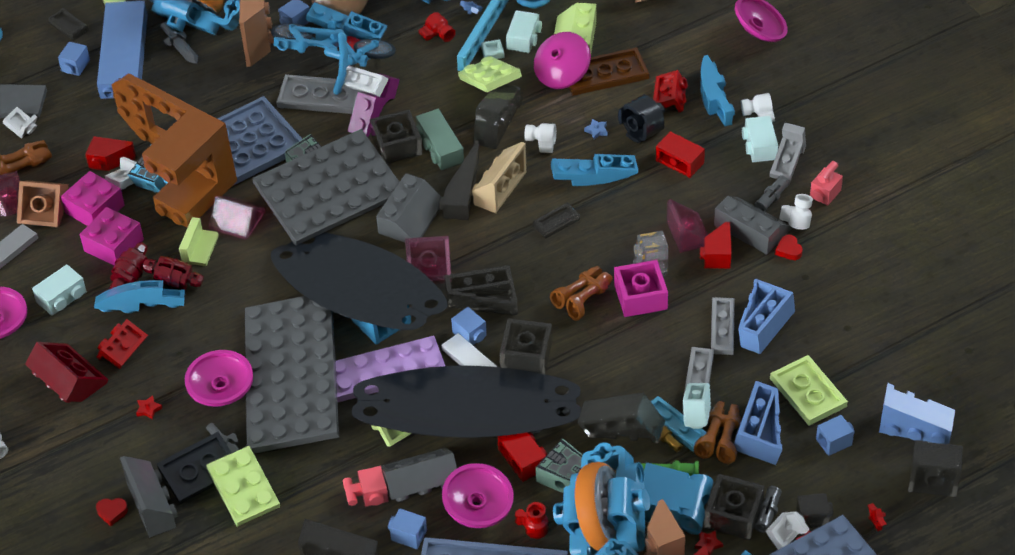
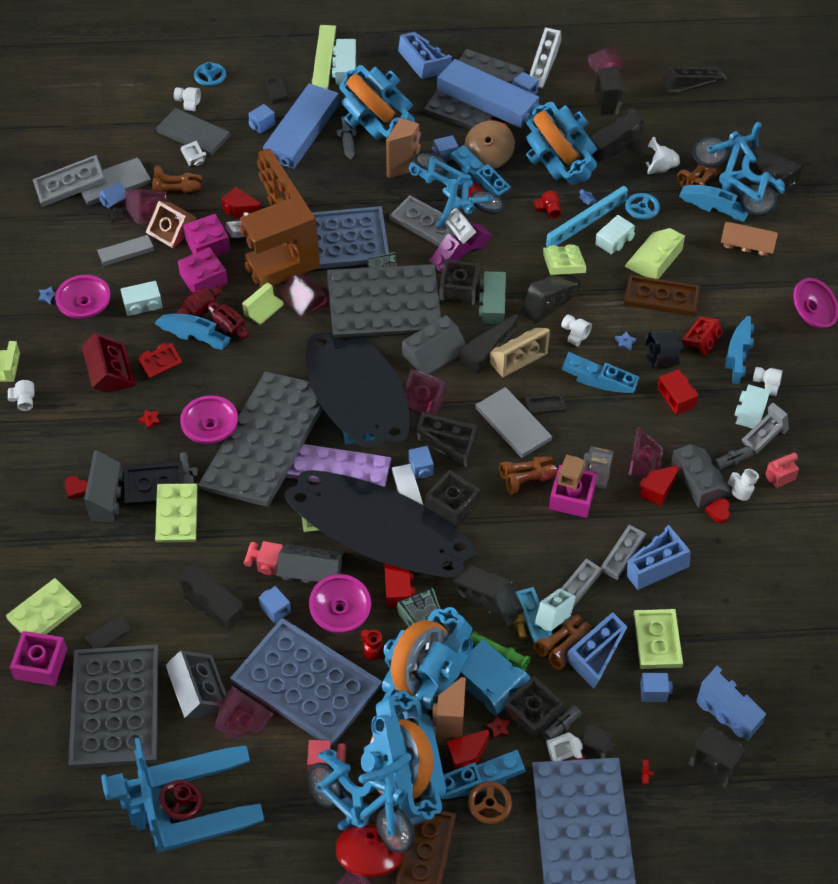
camera: 25 degrees right, 5 degrees up
light aqua tile [481,39,505,59] -> none
dark pink dish [534,32,591,89] -> none
none -> light grey tile [476,387,552,458]
none -> medium nougat brick [557,455,585,490]

